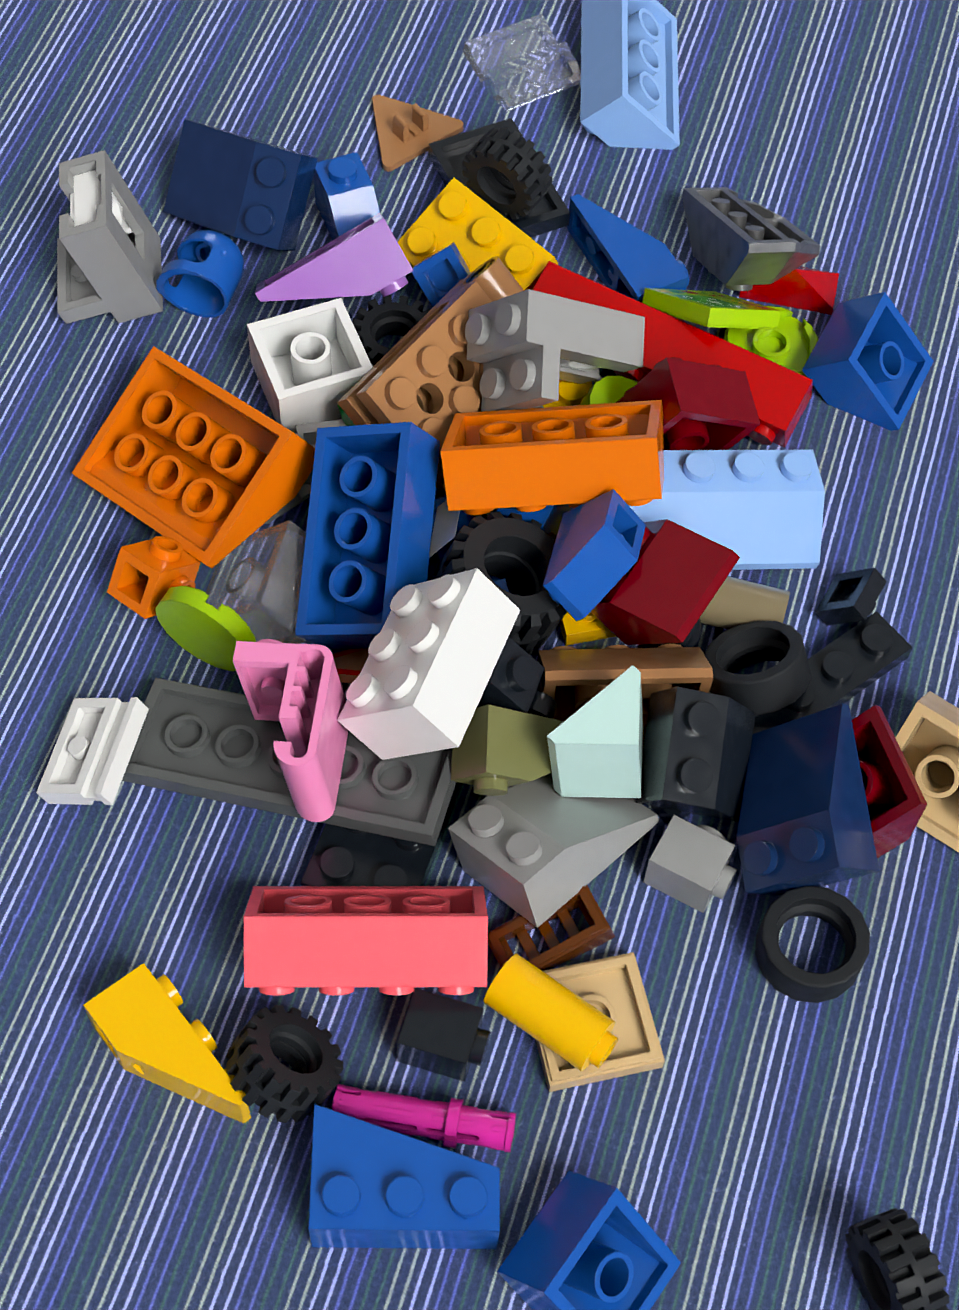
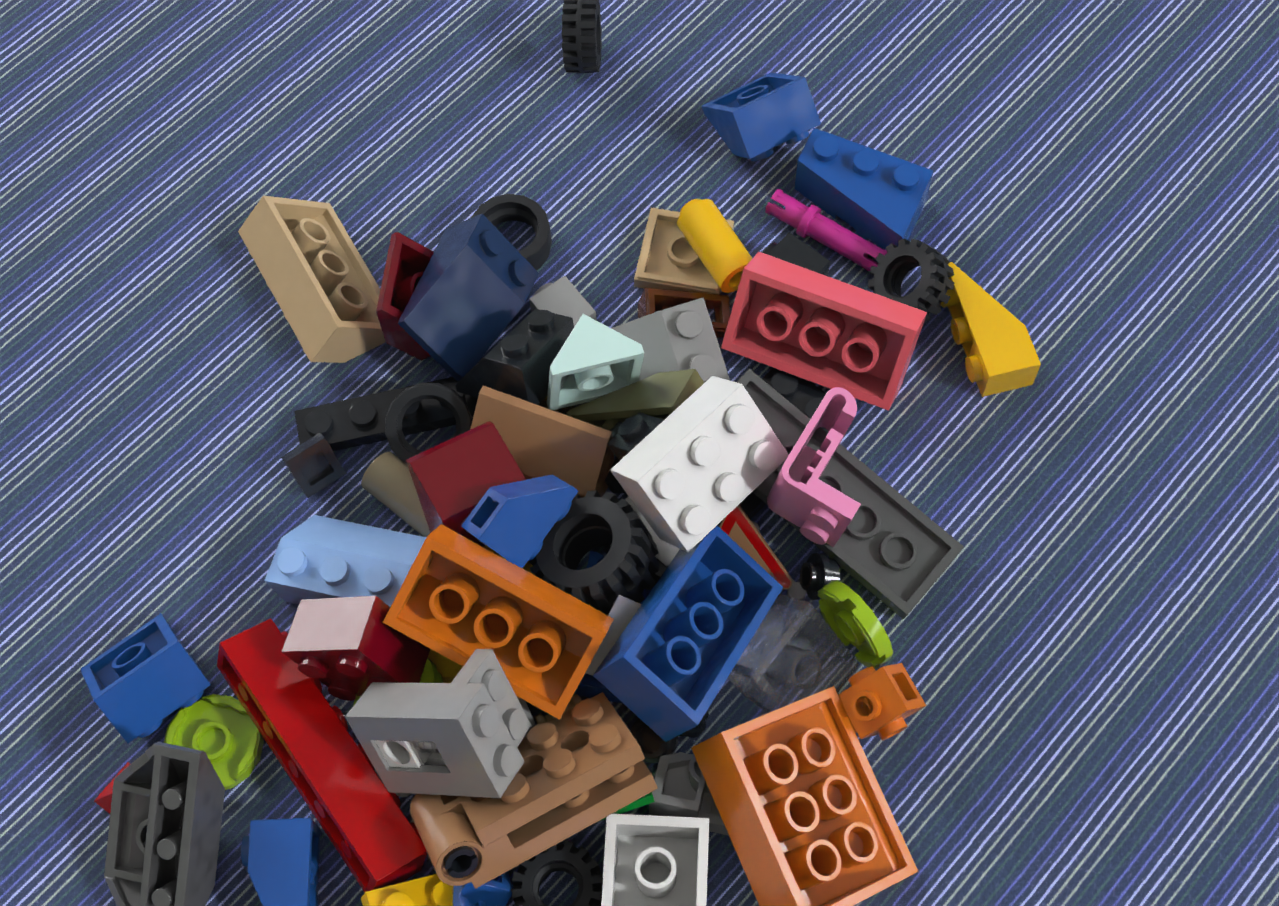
camera: 150 degrees left, 5 degrees up
white plate [36,697,149,805] -> none
lime tile [642,288,781,330] -> none

